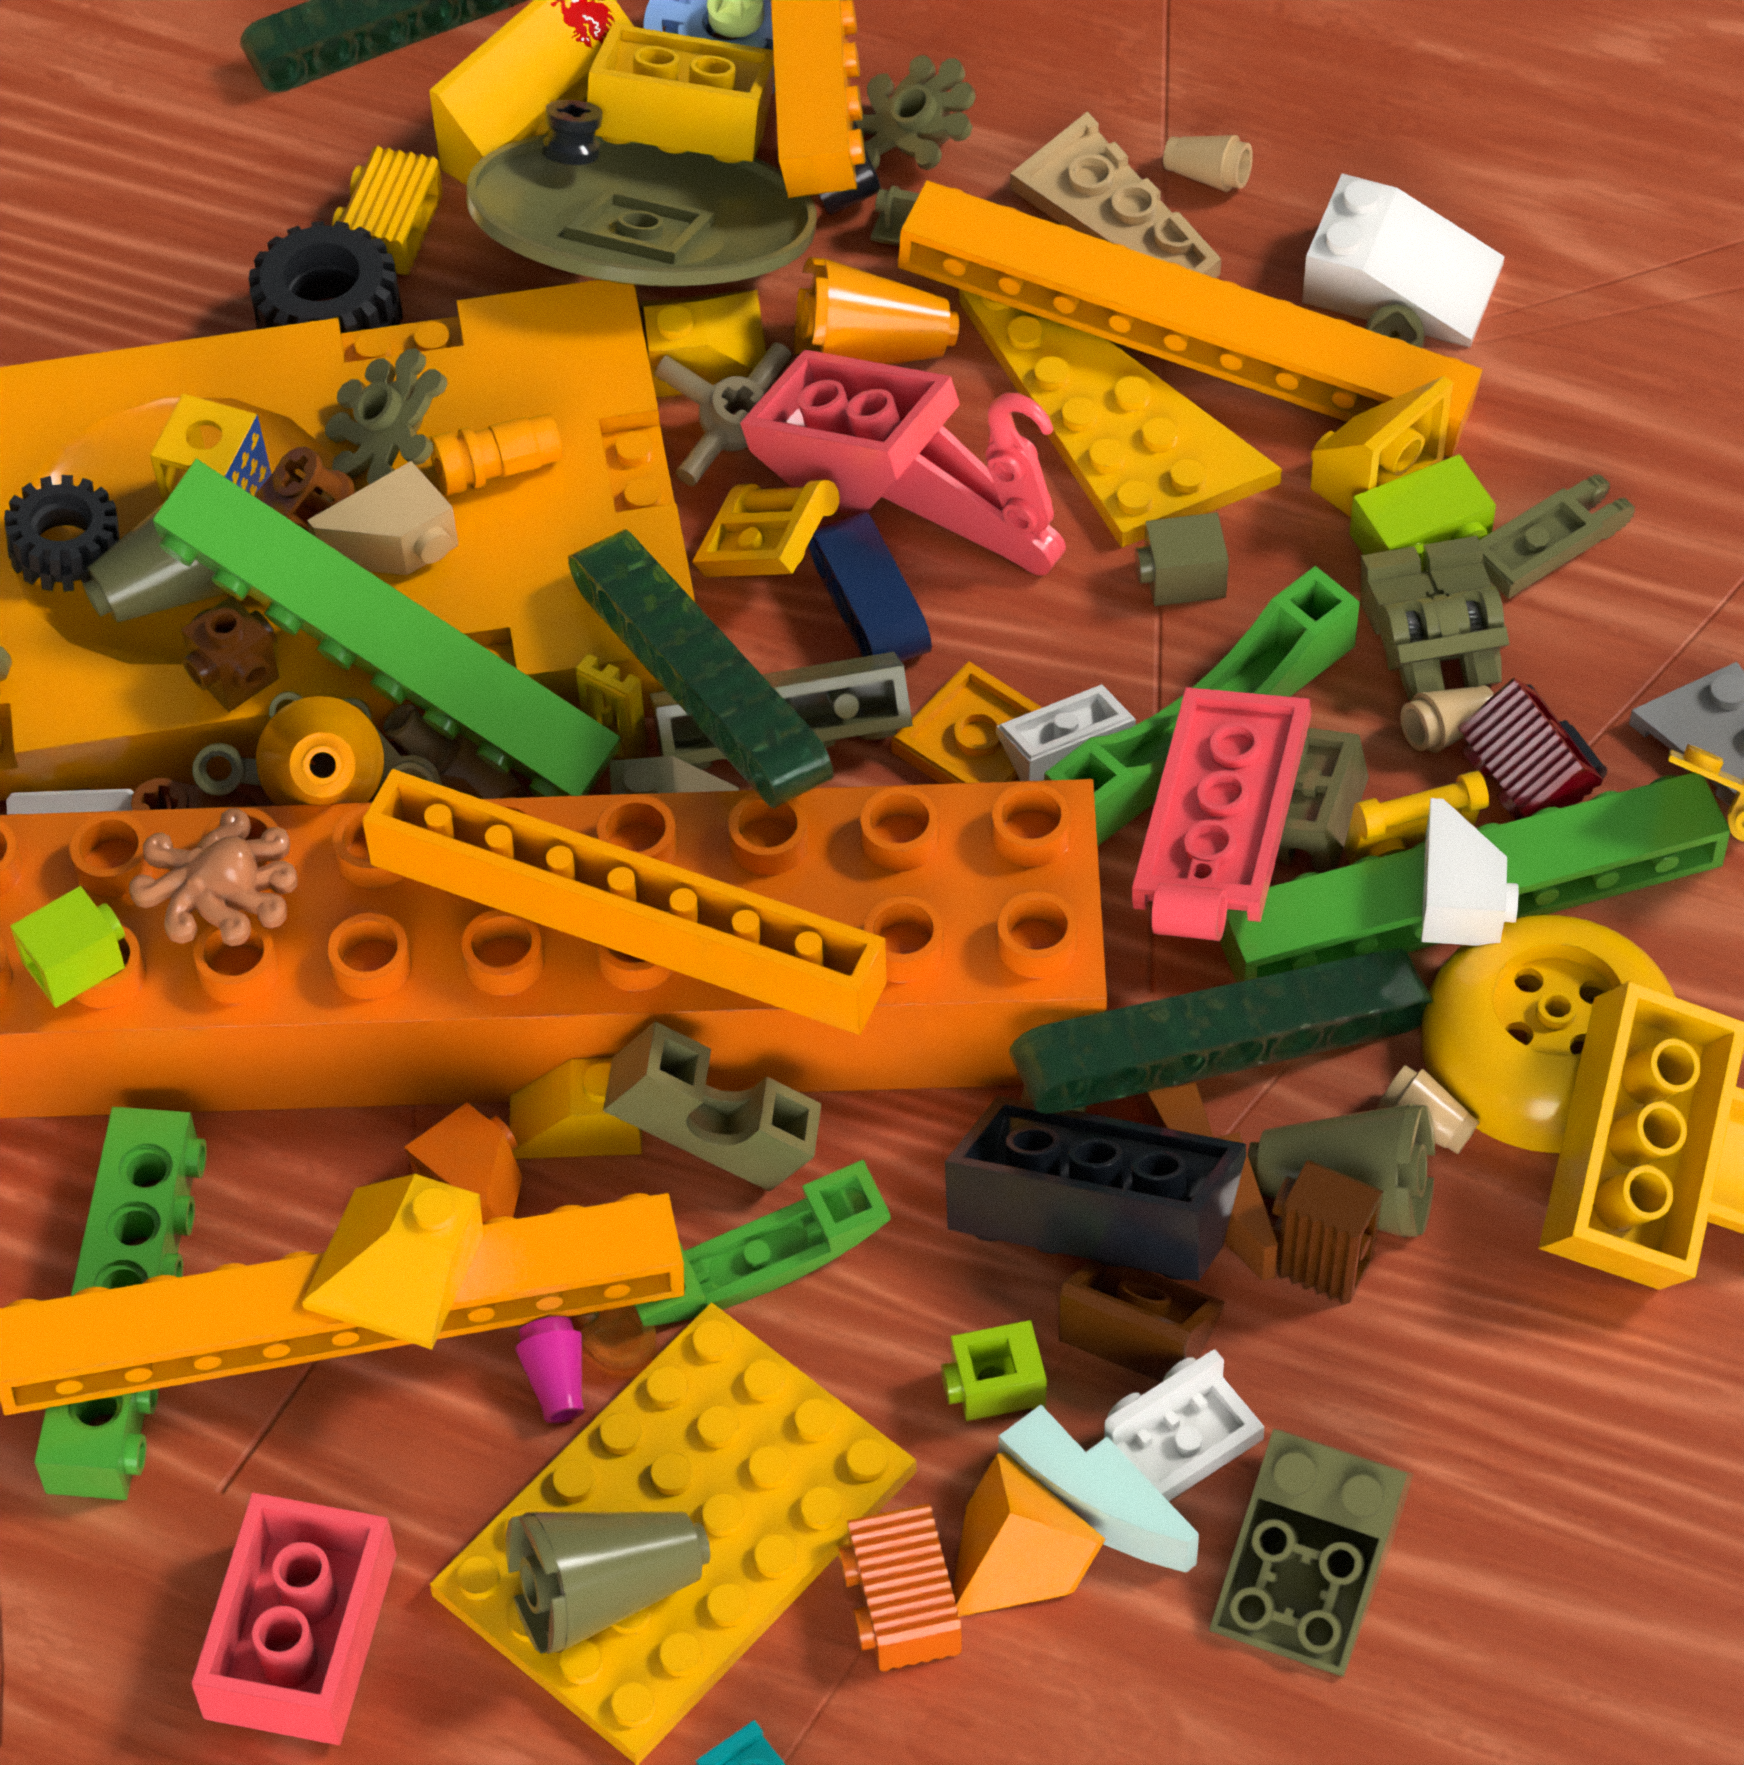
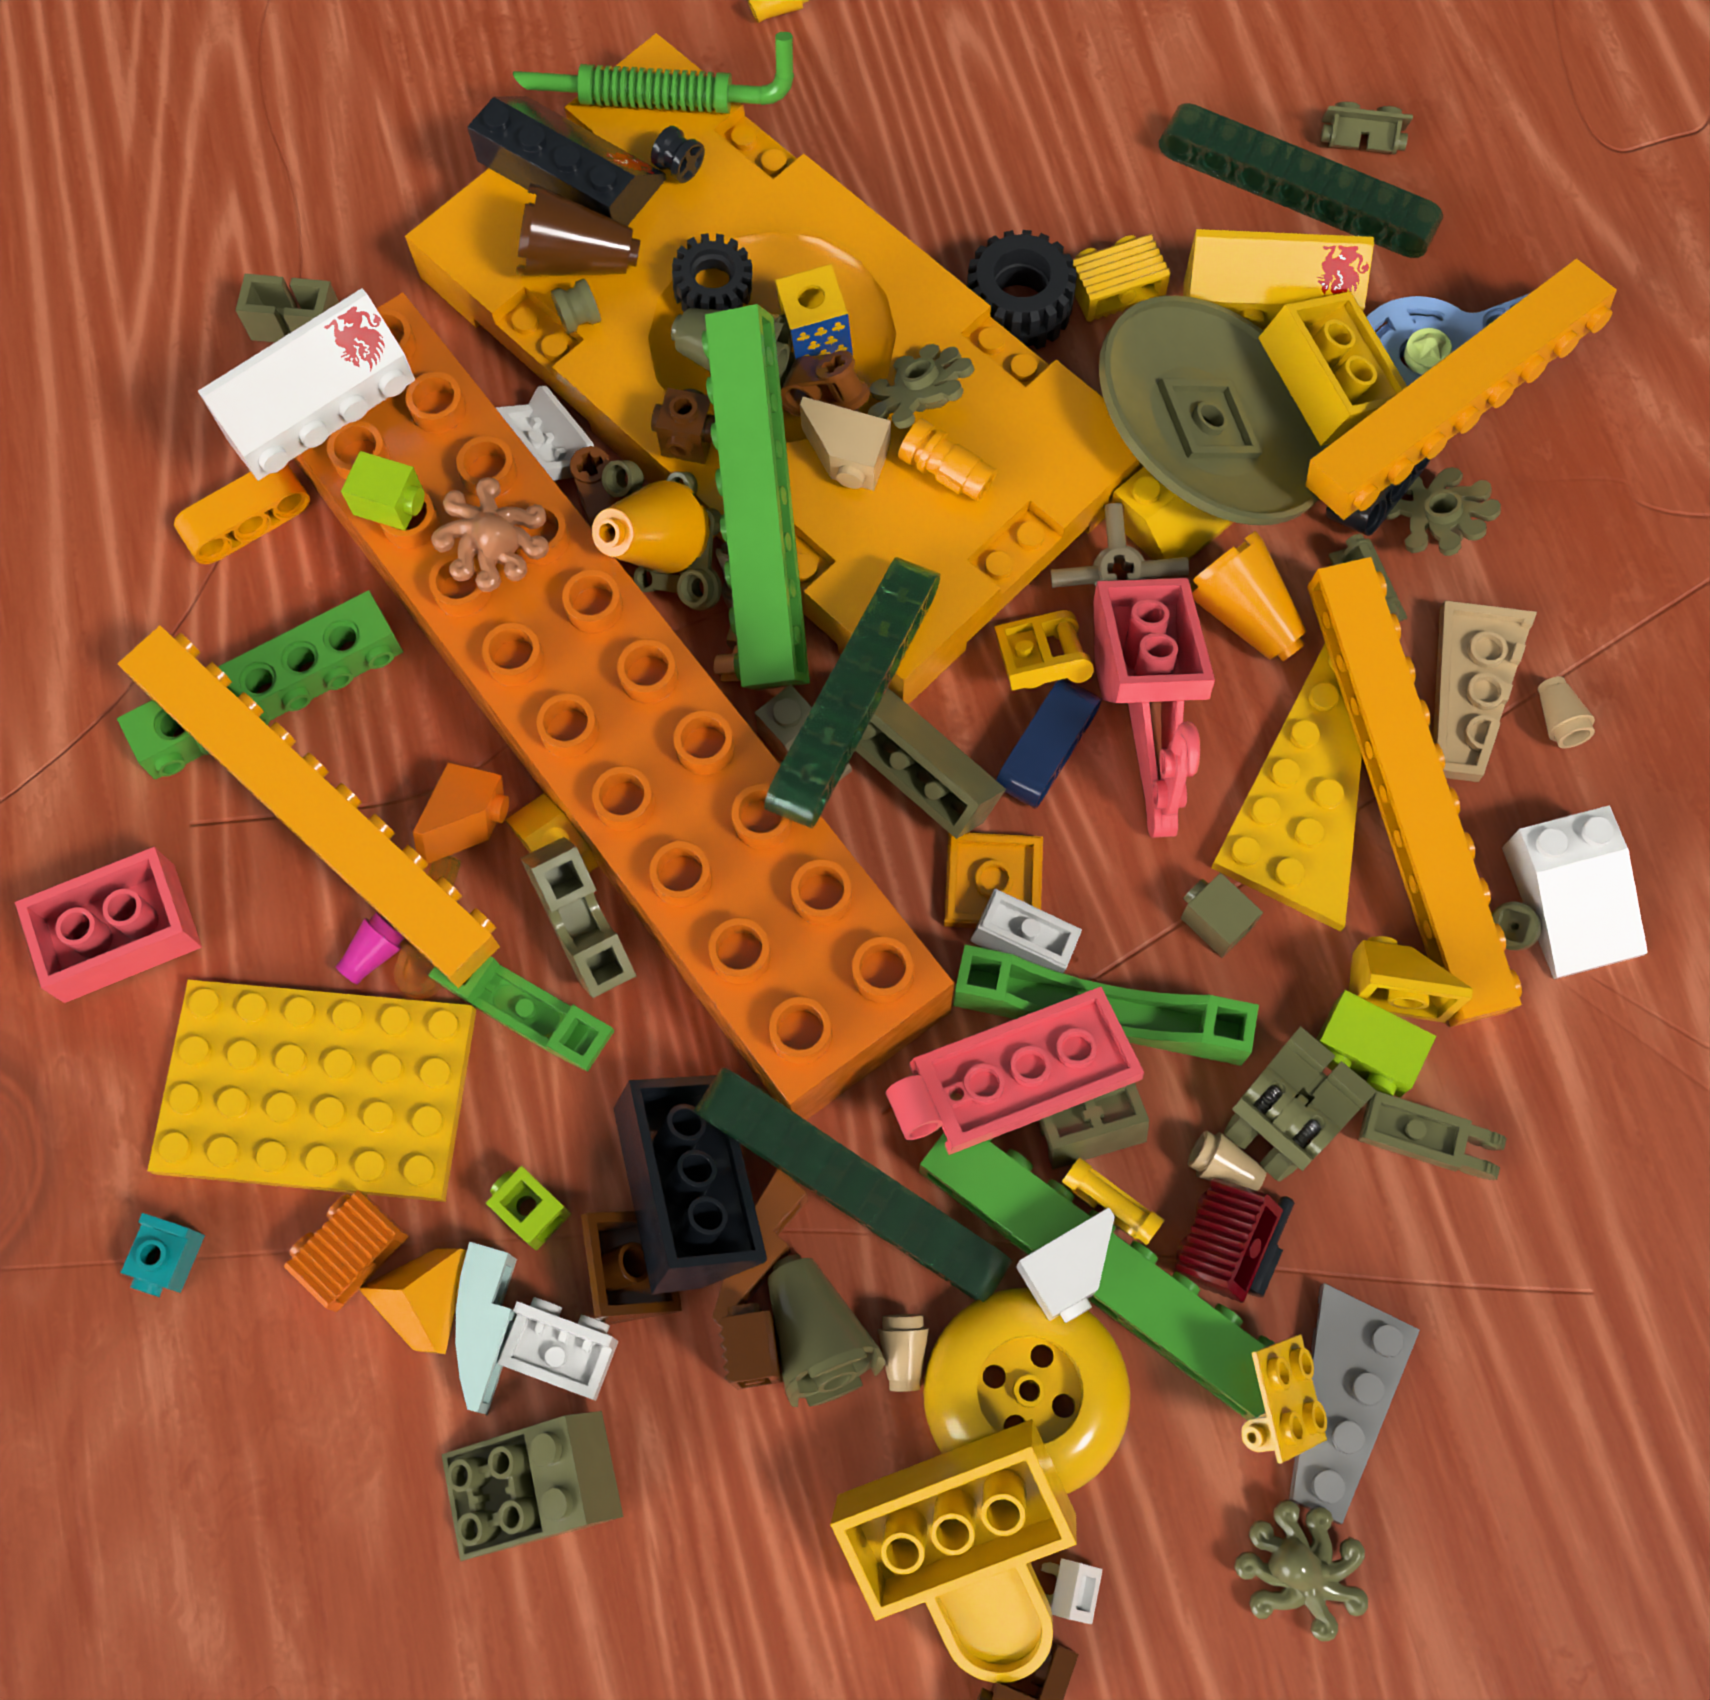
camera: 55 degrees right, 15 degrees up
yellow slope [302,1174,483,1349] -> none
light orange brick [362,769,887,1035] -> none
olive cone [506,1512,710,1654] -> none
black wheel [542,99,602,165] -> none
yellow tile [575,653,648,760] -> none

